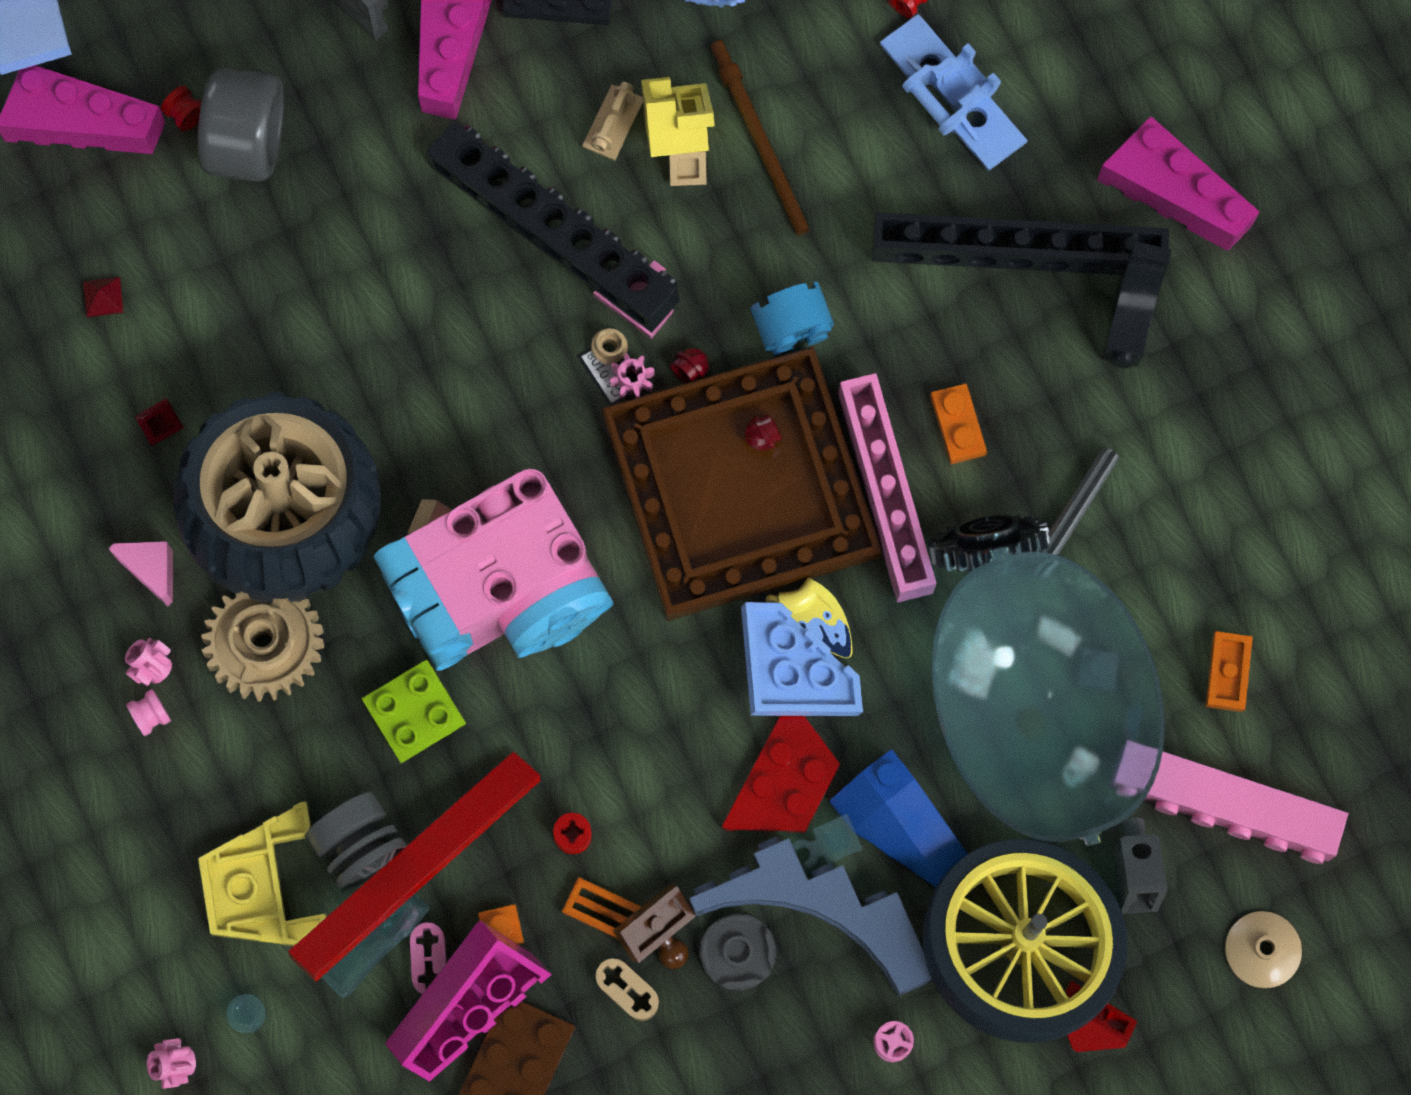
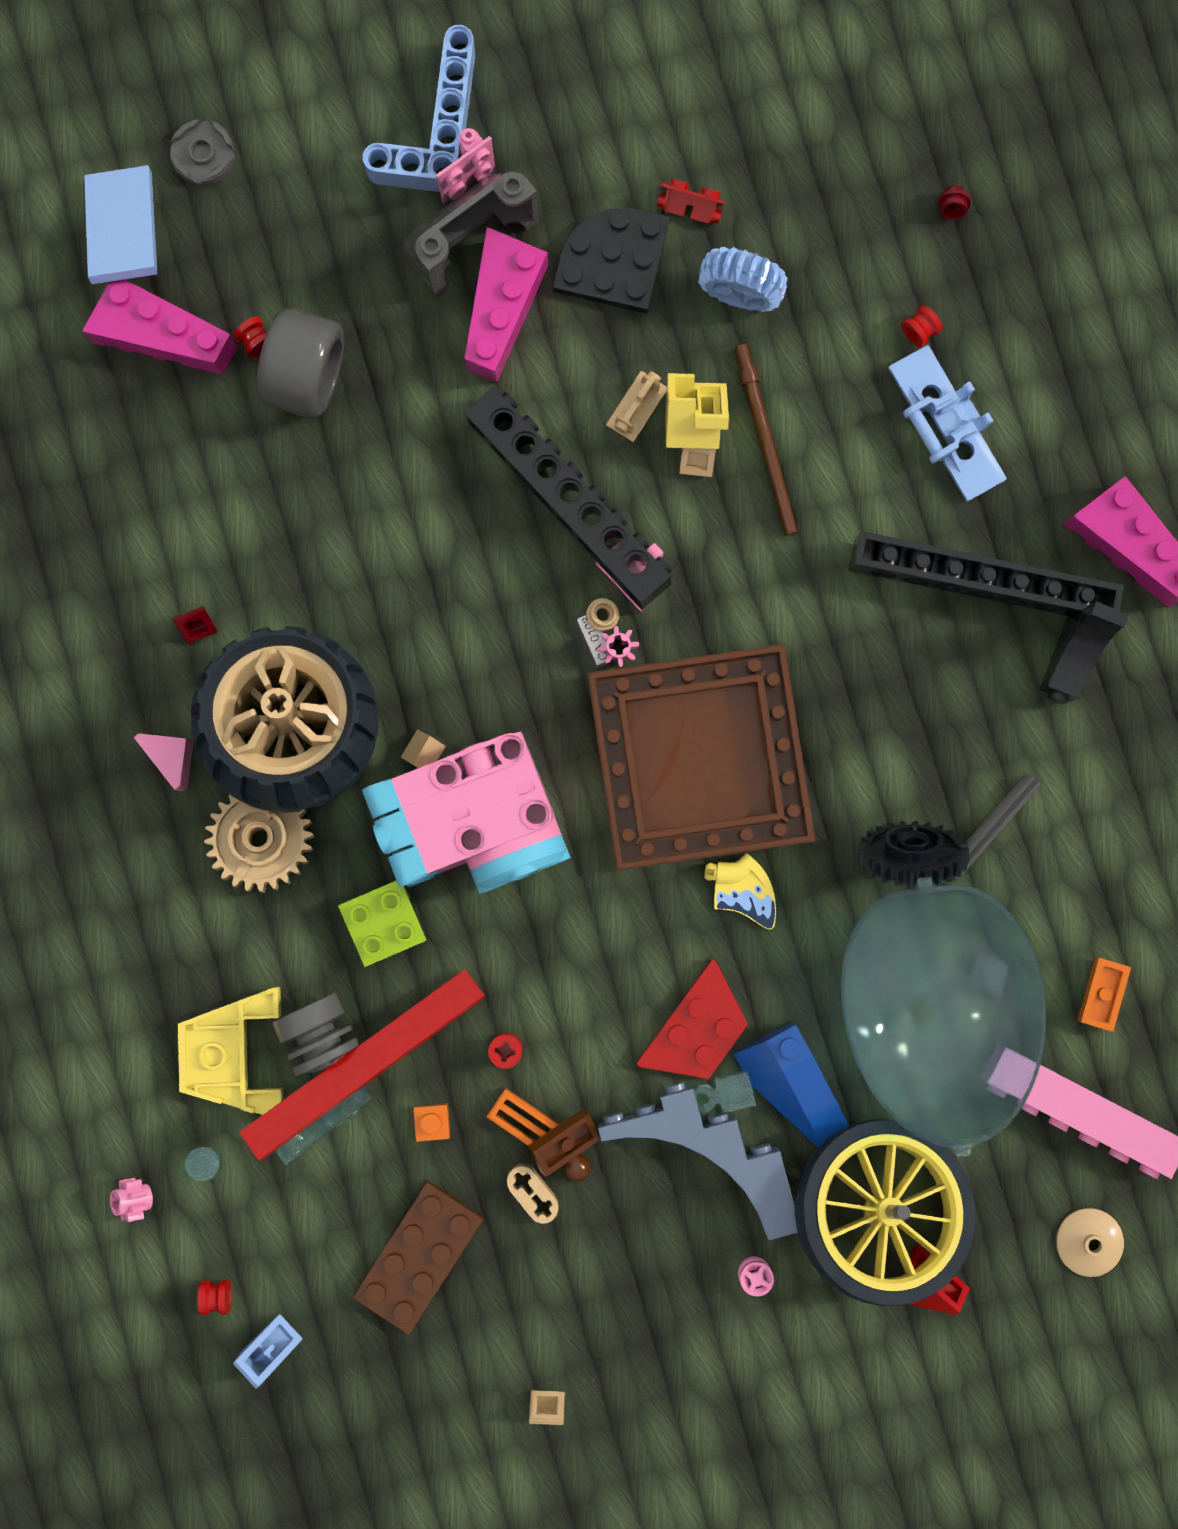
camera: 10 degrees right, 10 degrees up
dark red slope [83,277,124,318] -> none
bright pink gear [125,638,172,686] -> none
bright pink wheel [126,689,171,736] -> none
dark pink wedge [385,920,552,1082] -> none
bright pink beam [410,922,447,995] -> none
dark red plate [671,348,709,384] -> none
dark grey tile [700,913,776,991] -> none
light blue plate [741,602,863,716] -> none
dark red plate [745,413,783,451] -> none
dark azure brick [750,282,834,358] -> none
bright pink brick [838,373,937,603] -> none
orange plate [930,383,987,465] -> none
dark grey torso [1114,818,1168,914] -> none

